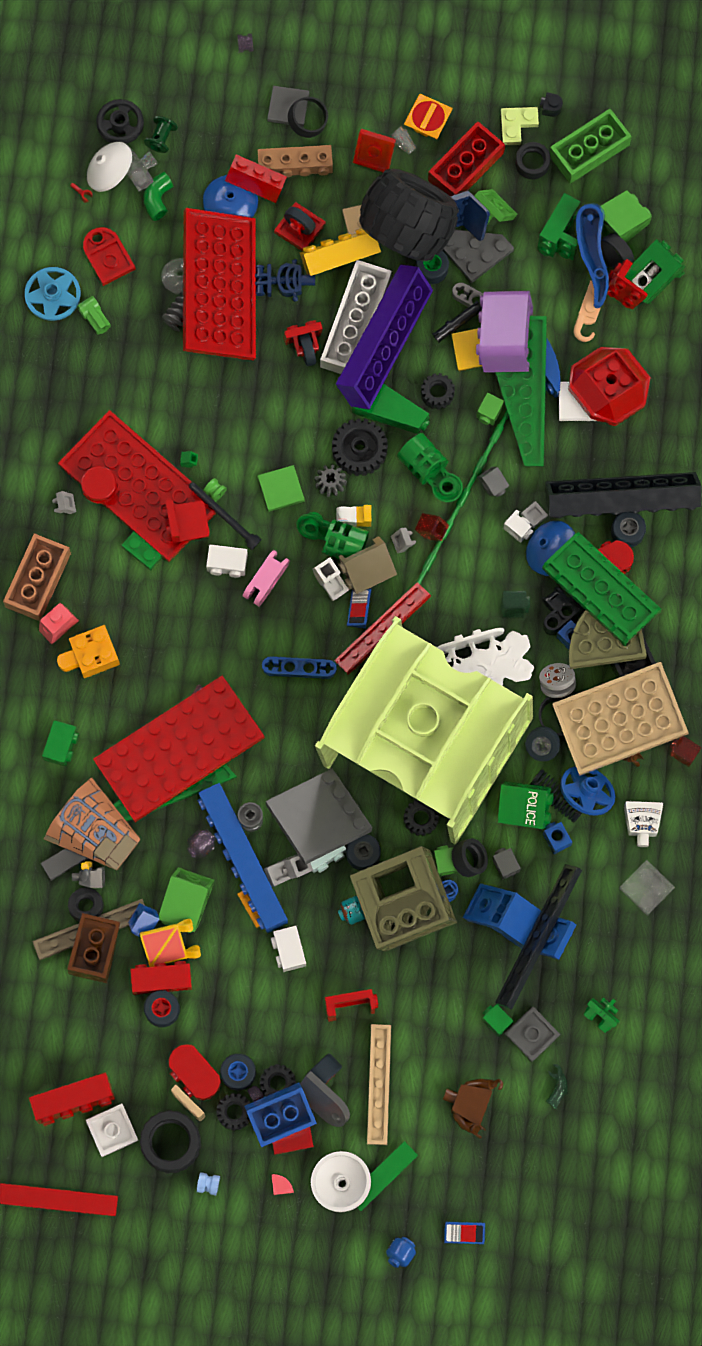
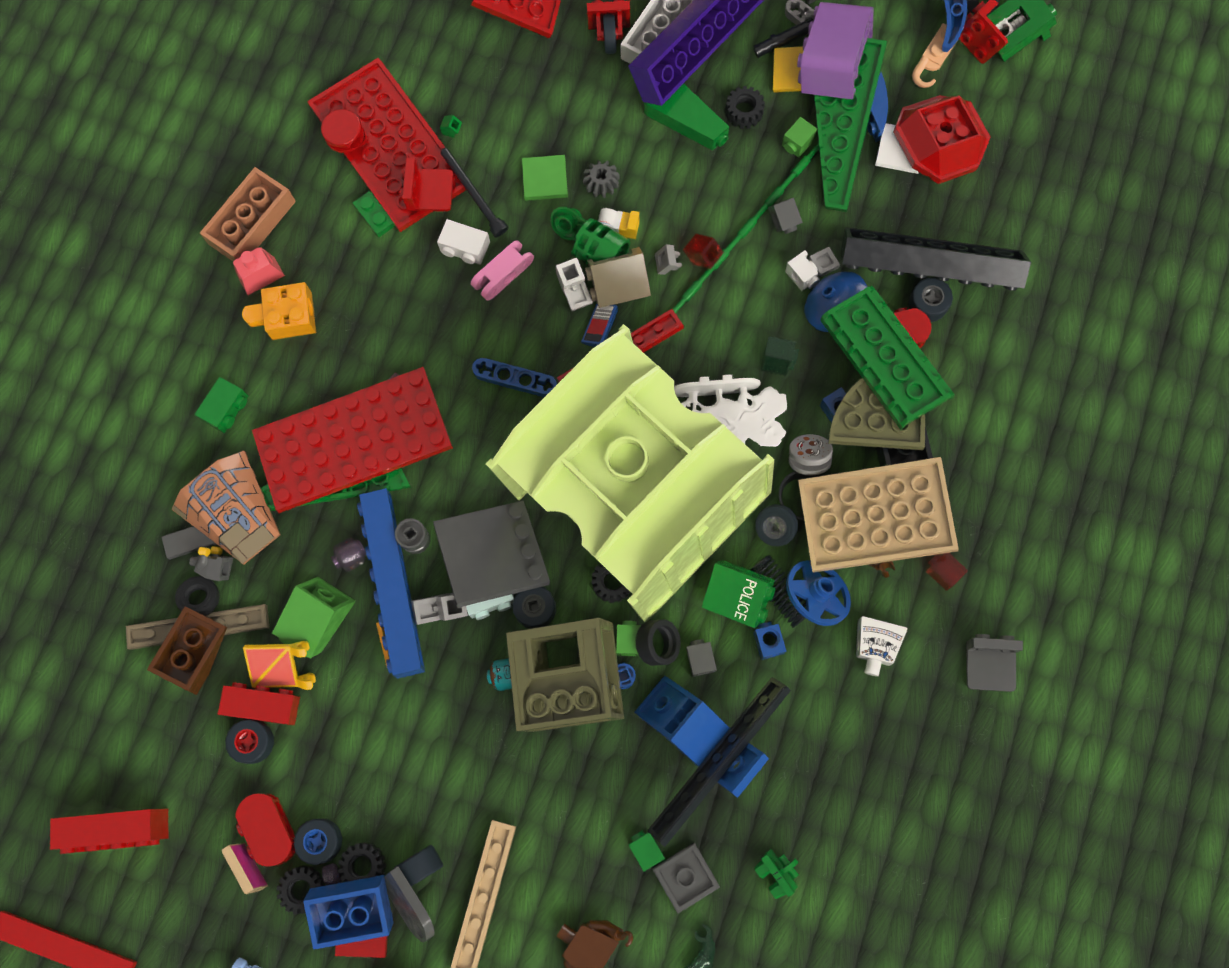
camera: 20 degrees right, 0 degrees up
light grey tile [52,491,76,514] -> none
white plate [86,1104,139,1157] -> none
blue brick [128,903,160,937] -> none
black tyre [140,1110,201,1173] -> none
bright green wheel [203,478,227,502] -> none
white brick [271,926,306,972] -> none
red panel [325,989,378,1022] -> none
black wheel [332,419,388,476] -> none
green cylinder [397,433,463,502] -> none
black piece [541,586,585,636] -> none
clear plate [619,860,675,916] -> none

